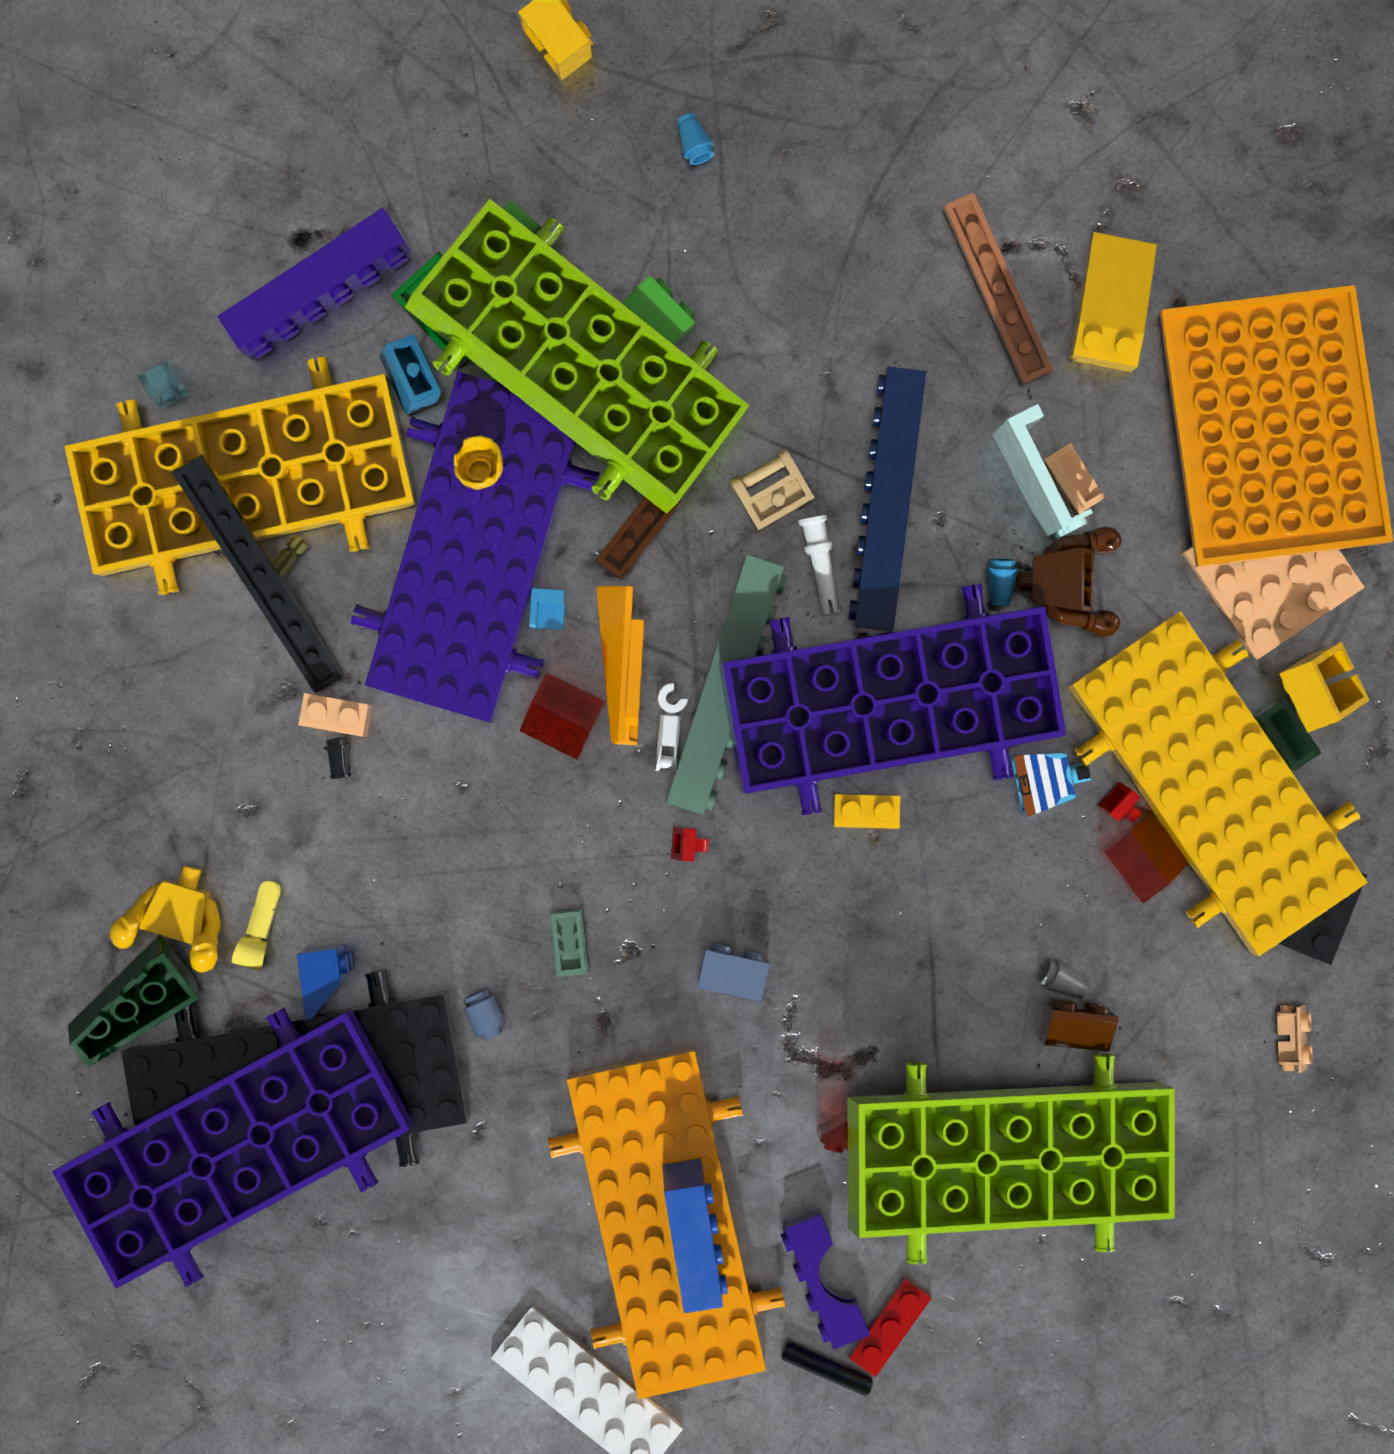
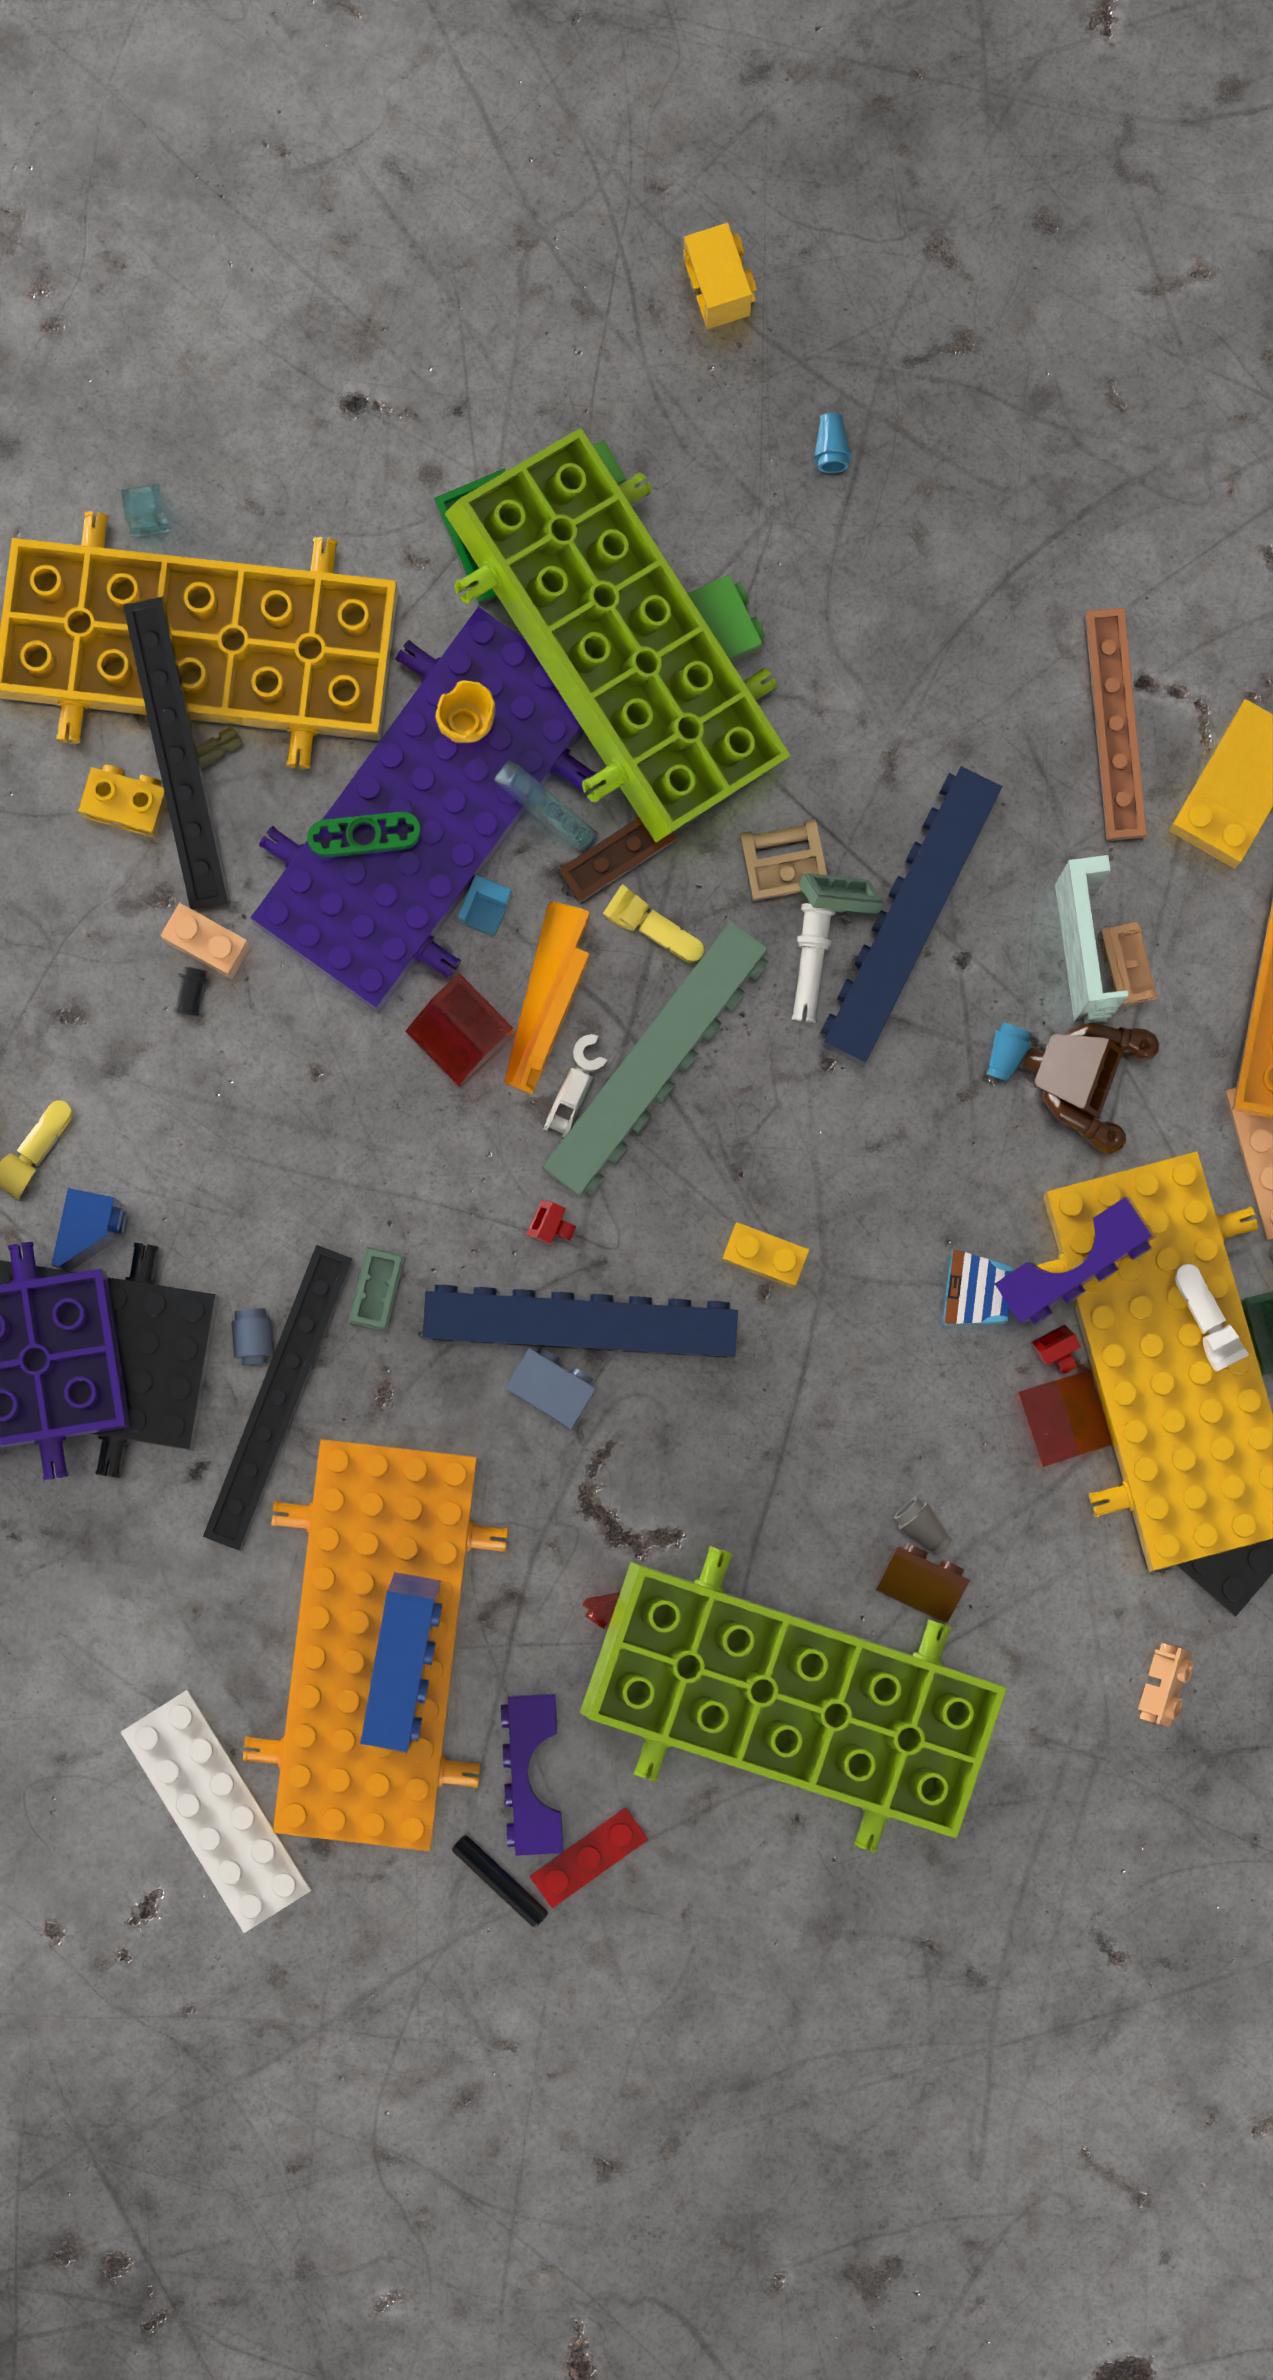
camera: 25 degrees right, 5 degrees down
dark purple brick [217,208,412,359] -> none
dark azure brick [379,334,441,416] -> none
dark purple brick [718,584,1066,815] -> none
none -> yellow brick [78,764,167,838]
none -> black plate [203,1245,353,1551]
none -> green beam [307,812,421,858]
none -> dark blue brick [423,1285,738,1359]
none -> clear light blue piece [494,761,599,852]
none -> light yellow piece [603,884,704,964]
none -> sand green plate [798,873,884,914]
none -> dark purple arch [995,1197,1156,1326]
none -> white piece [1175,1264,1250,1371]

